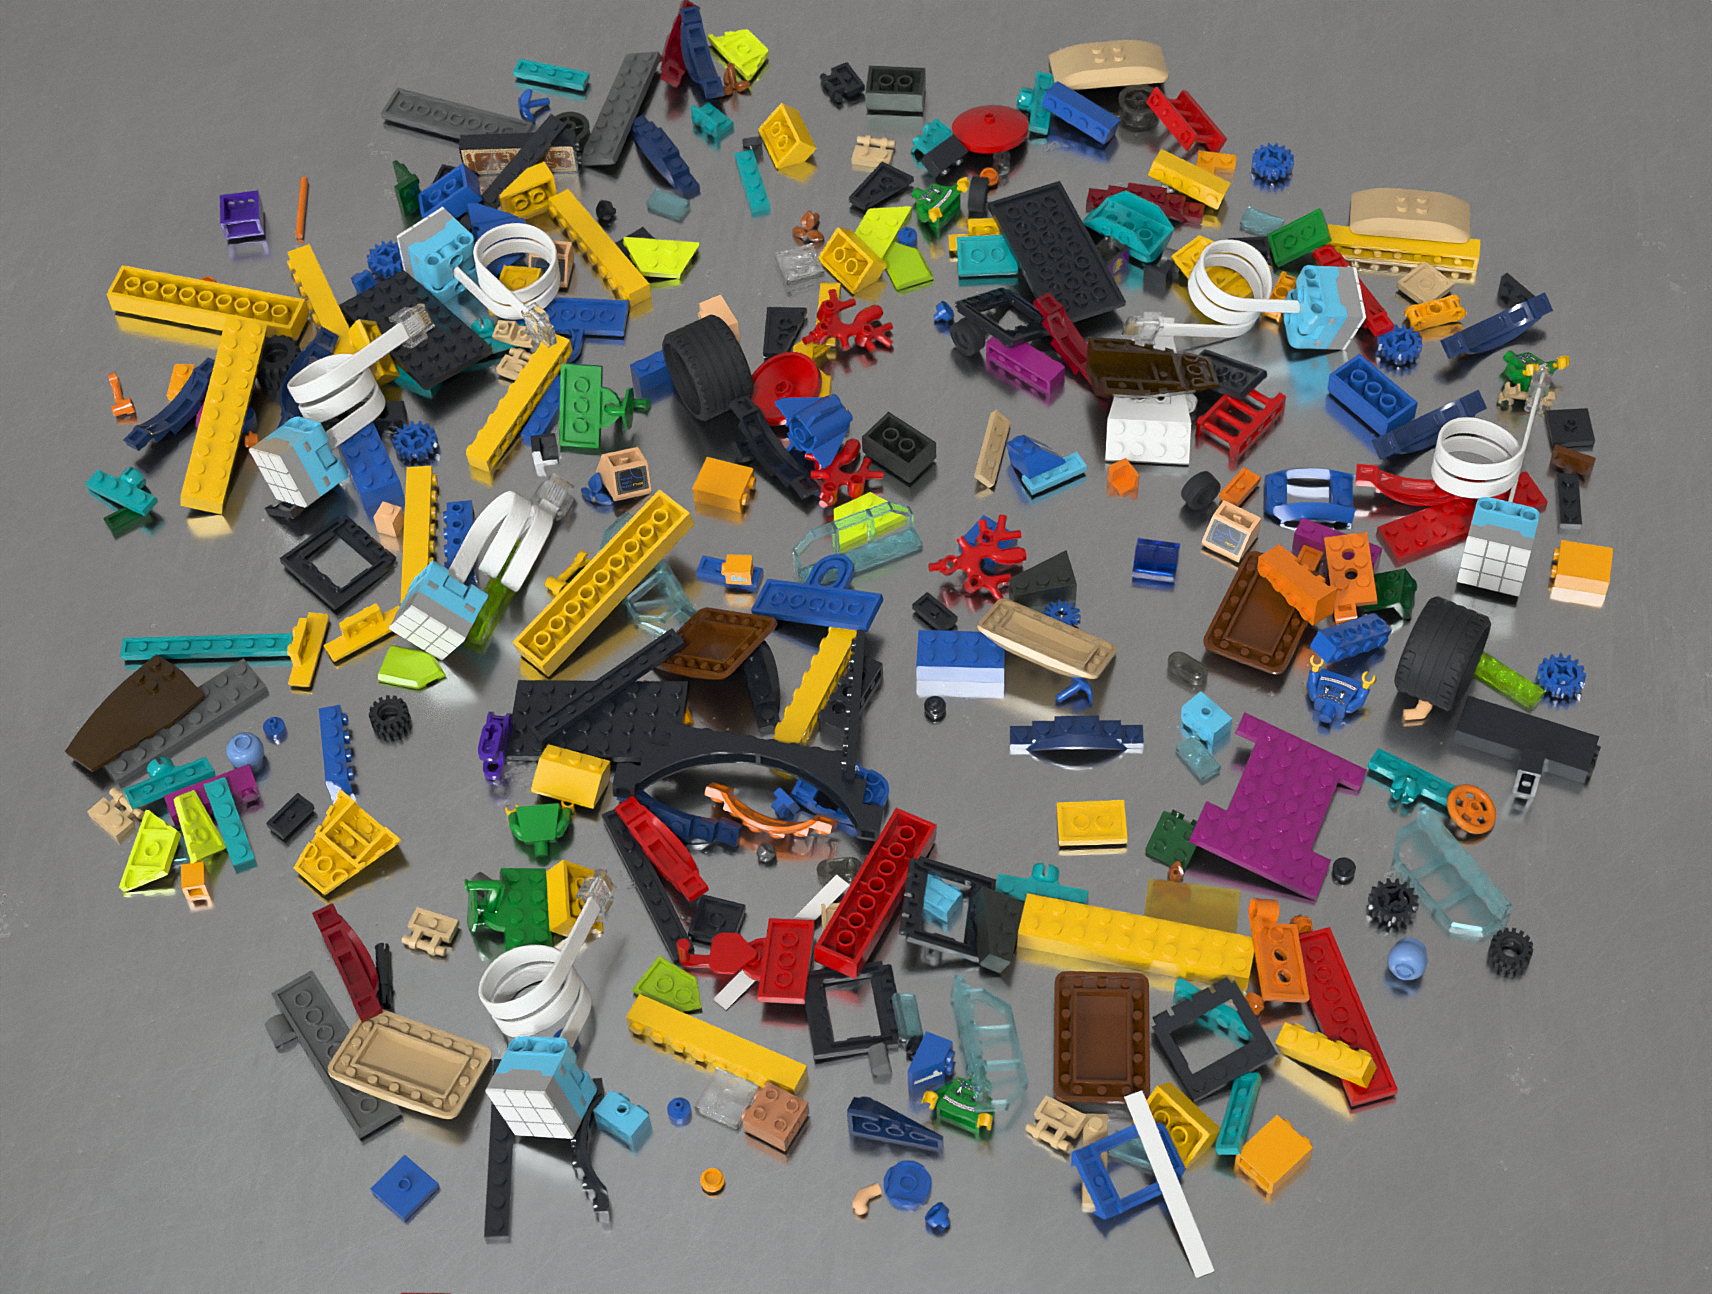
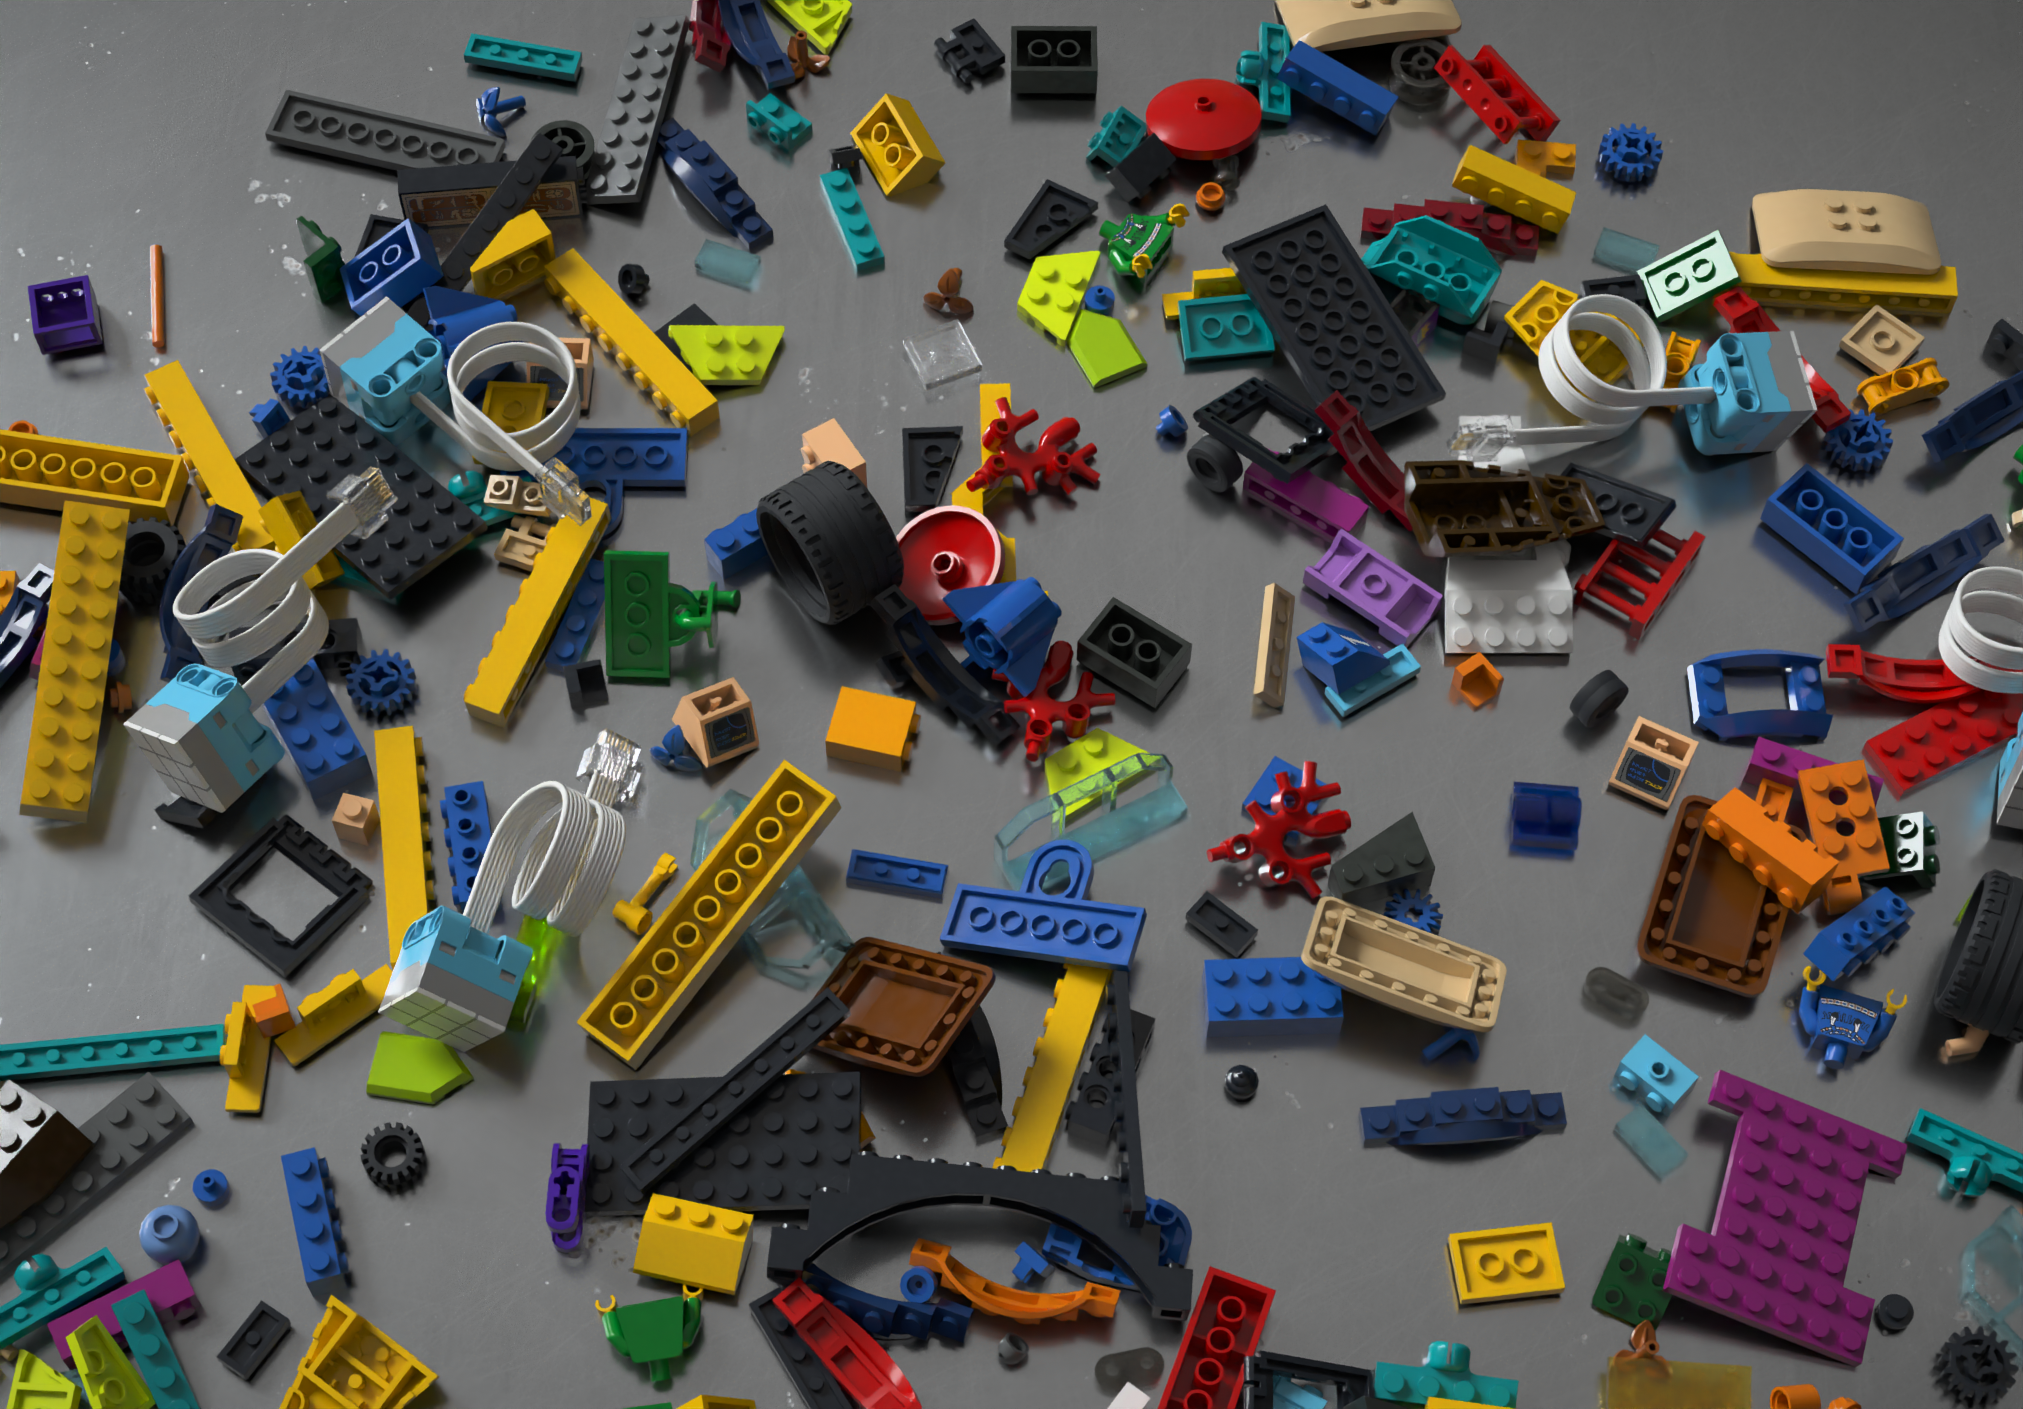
camera: 10 degrees left, 5 degrees up
light orange brick [721,554,754,585] -> none
yellow slope [817,227,887,294] -> none
tan plate [852,135,896,167] -> none
black tyre [968,176,989,212] -> none
orange plate [1219,467,1261,507] -> none
none -> orange panel [252,983,296,1039]
none -> blue tile [900,1266,938,1303]
none -> medium lavender piece [1303,528,1443,648]

